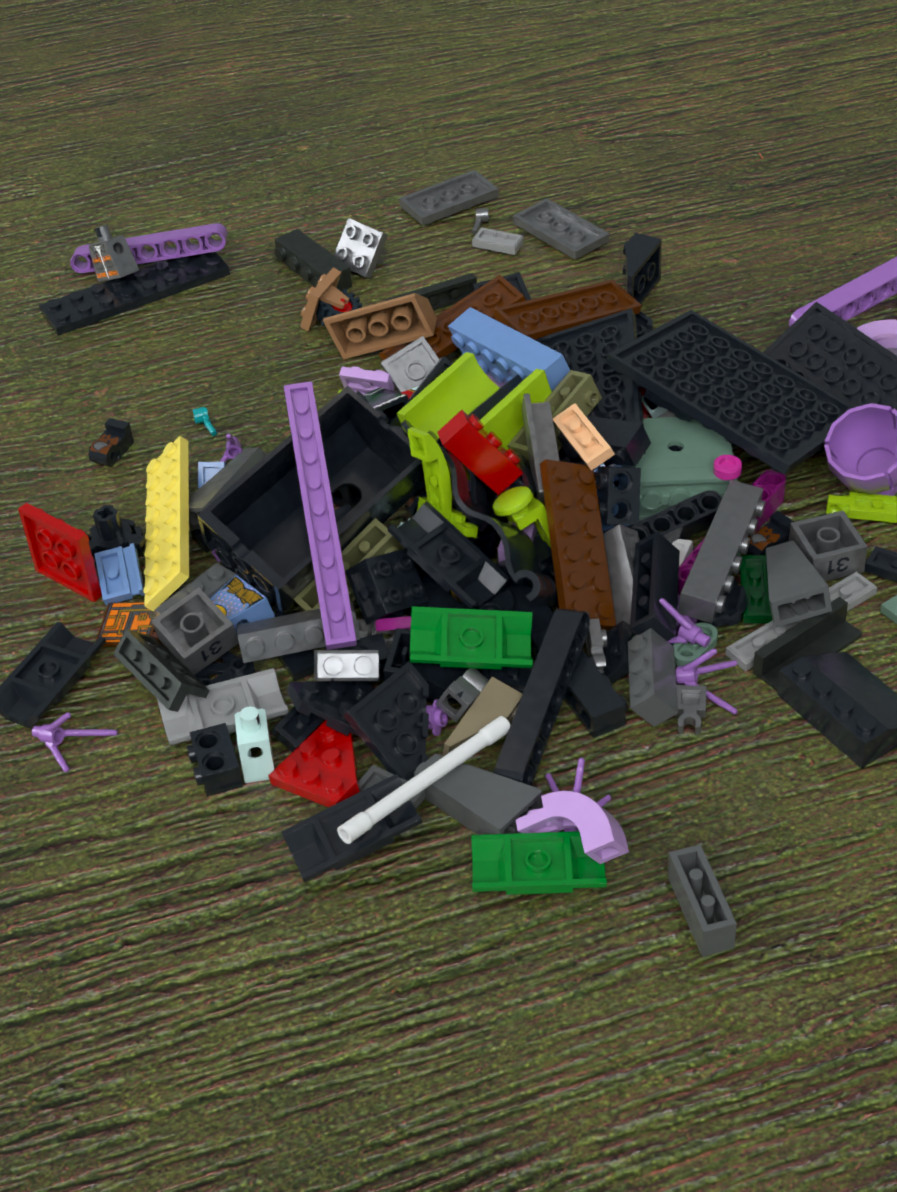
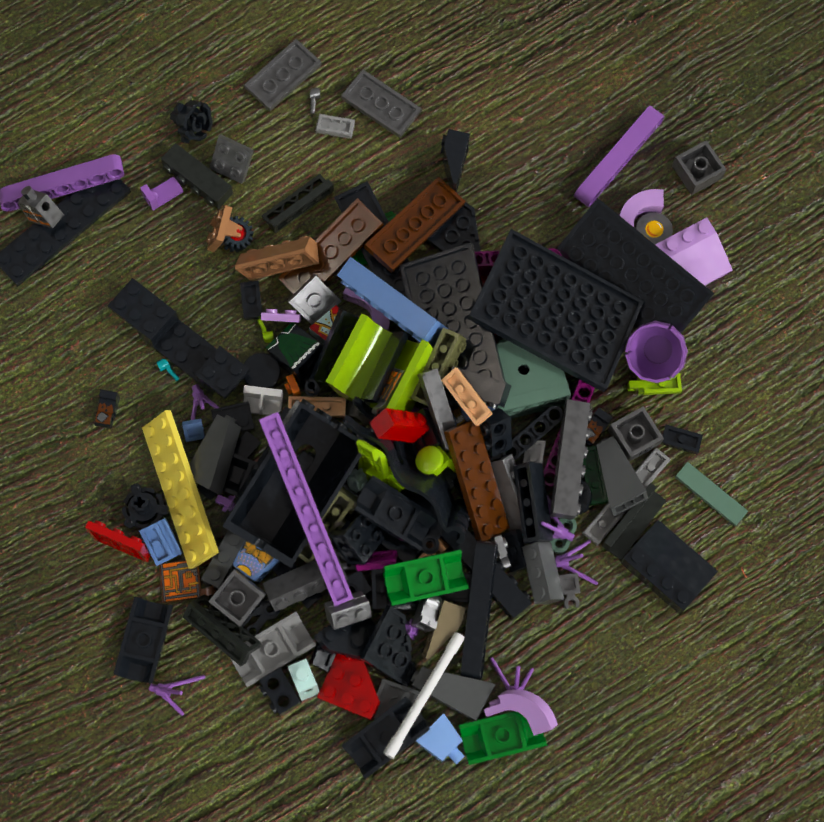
camera: 20 degrees left, 30 degrees up
dark grey brick [668,844,737,956] -> none
dark pink tile [713,455,742,480] -> none
none -> black bracket [108,278,250,399]
none -> medium lavender bracket [140,177,183,211]
none -> black piece [170,100,213,143]
none -> black plate [240,281,262,321]
none -> light blue torso [416,713,465,765]

